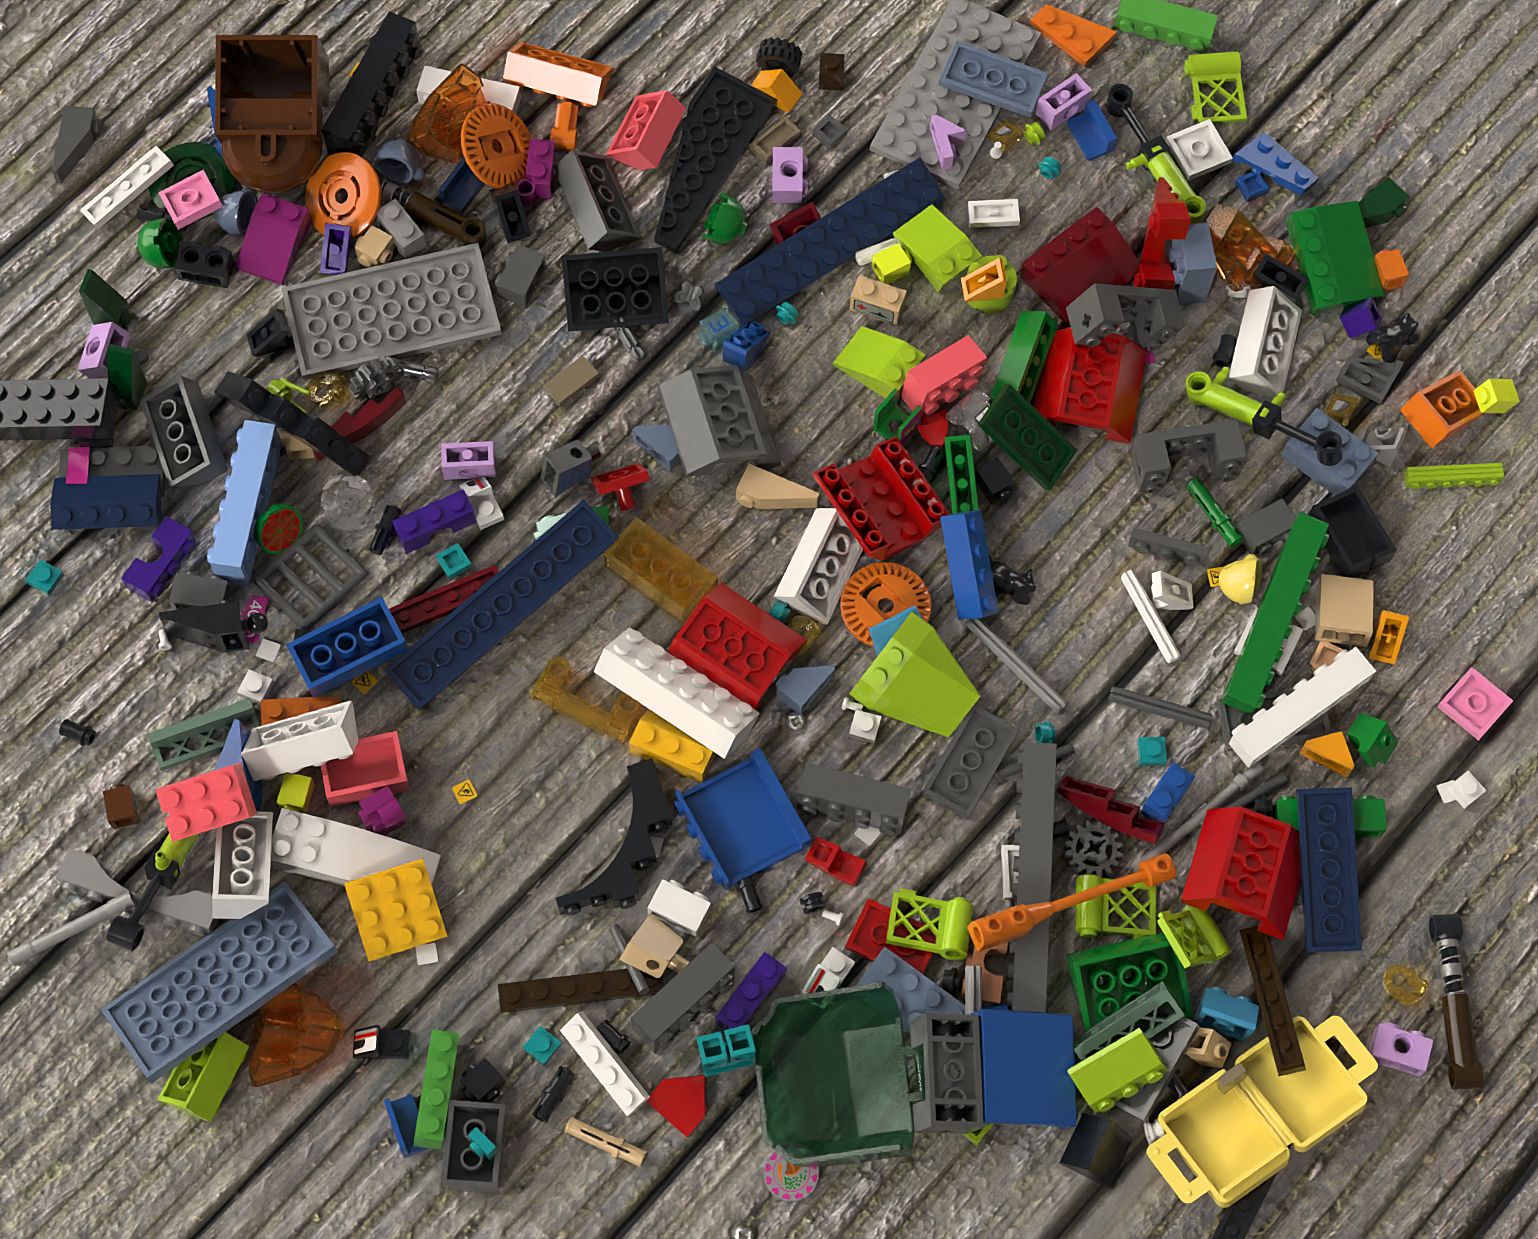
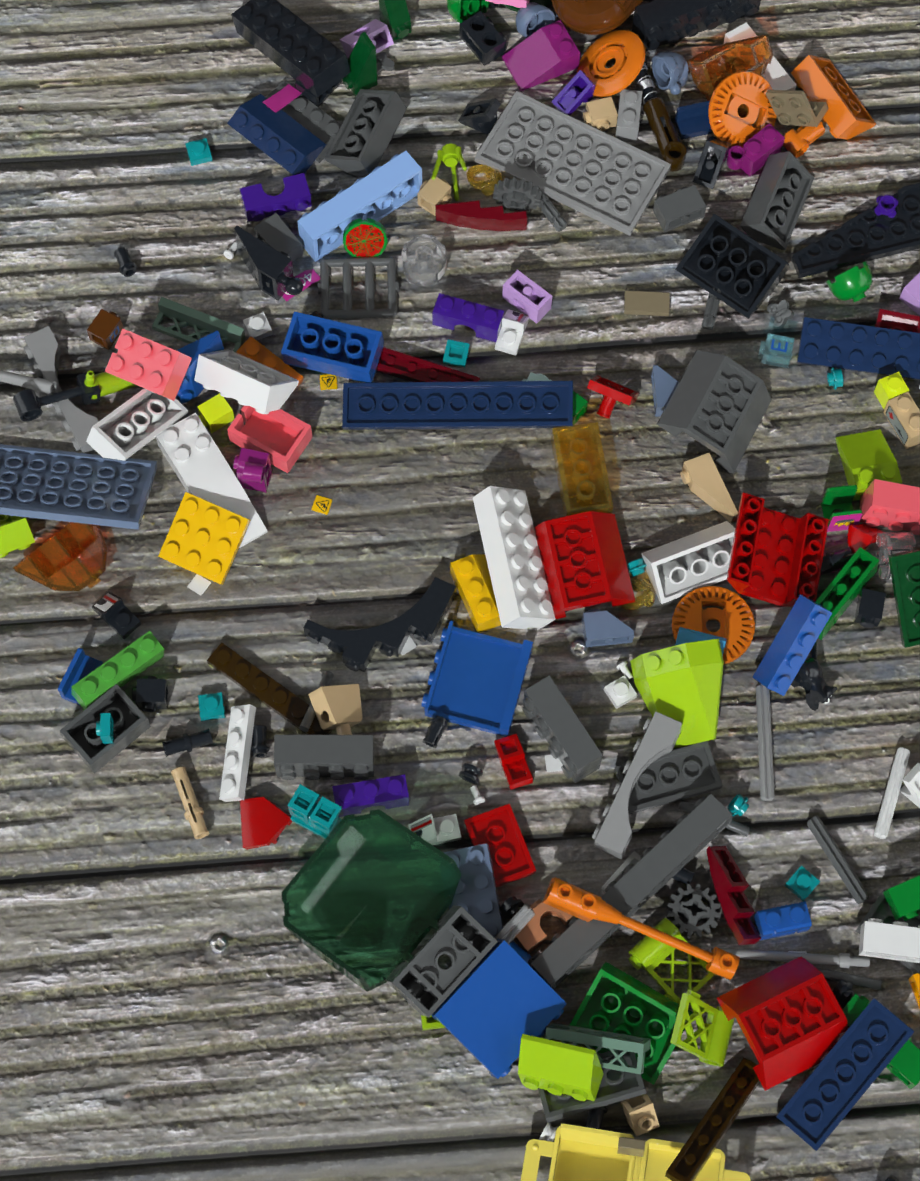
camera: 45 degrees right, 0 degrees up
black arch [214,371,371,478] -> none
white sticker [256,638,281,662] -> none
black axle [369,505,402,555] -> none
clear yellow piece [529,656,641,745] -> none
dark grey torso [541,440,601,497] -> none
coral slope [606,90,686,170] -> none
white brick [647,879,711,938] -> none
blue slope [723,322,771,371] -> none
light grey tile [764,1145,819,1202] -> none
lime piece [886,888,973,961] -> none
black slope [1059,1113,1133,1189] -> none
dark azure slope [1194,987,1259,1042] -> none
none -> light grey arch [592,712,682,860]
none -> dark tan bracket [766,90,829,127]
none -> dark purple plate [874,195,898,218]
none -> neon yellow brick [874,371,910,409]

